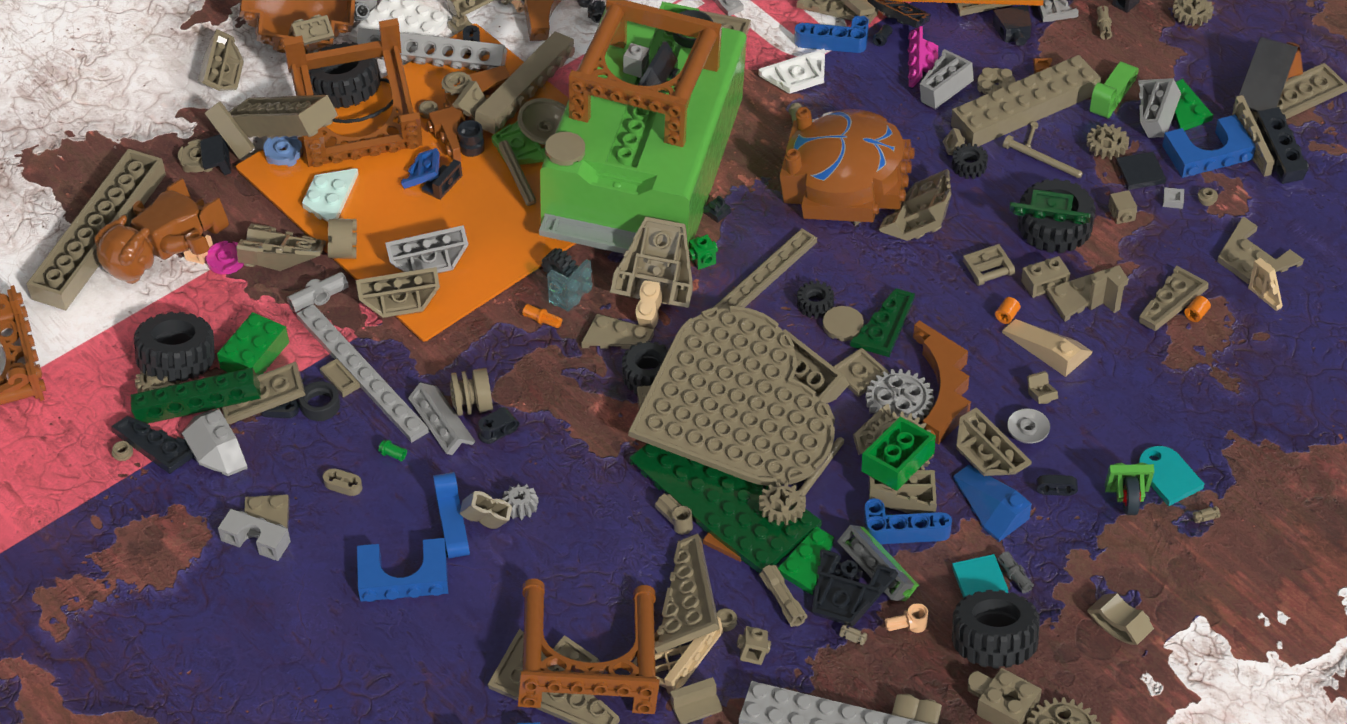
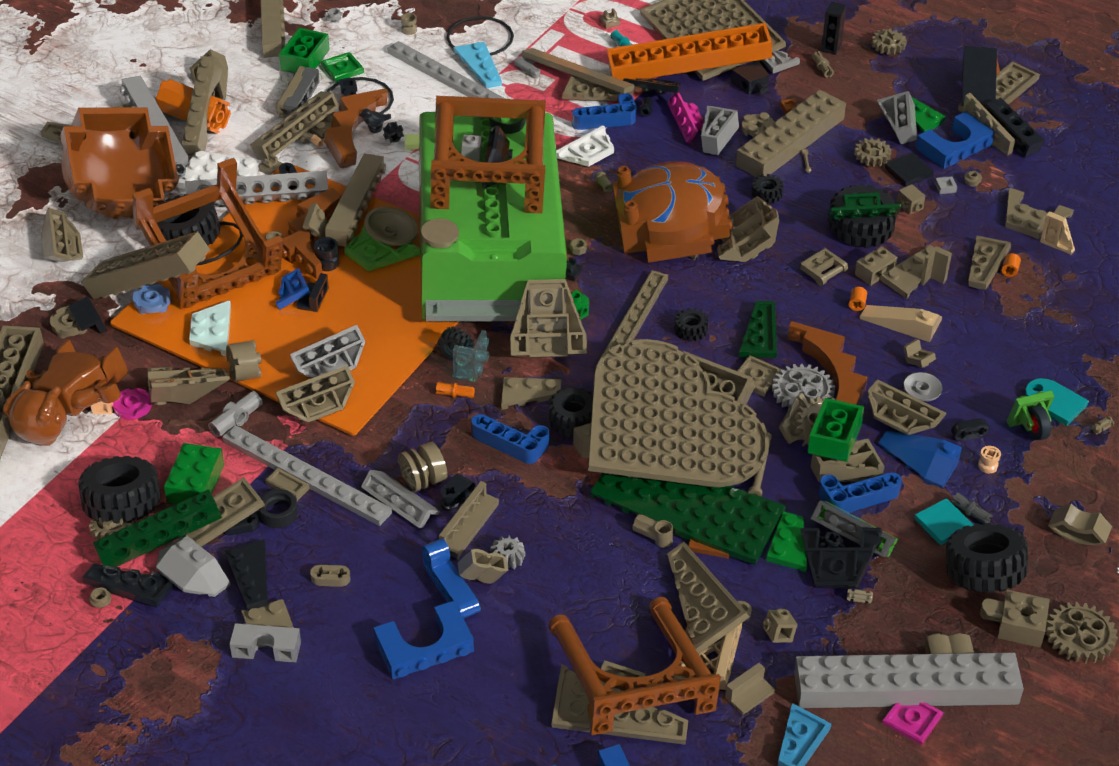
camera: 20 degrees left, 5 degrees down
dark tan tile [205,101,256,160] -> none
dark tan bracket [288,15,334,45] -> none
green pin [379,440,407,462] -> none
dark tan gear [442,72,472,96] -> none
dark tan axle [499,140,536,206] -> none
tan brick [636,281,662,329] -> none
dark tan gear [759,482,806,525] -> none
dark tan axle [759,565,808,627] -> none
dark tan tile [823,306,864,341] -> none
light nougat axle [885,603,928,633] -> none
dark tan tile [943,128,967,156] -> none
dark tan bar [1003,135,1083,178] -> none
bright green beam [1090,61,1139,119] -> none
none -> black wing [225,539,268,611]
none -> dark tan fence [439,481,499,559]
none -> blue beam [471,414,549,464]
none -> dark tan tile [570,238,587,255]
none -> light nougat wheel [978,446,1001,474]

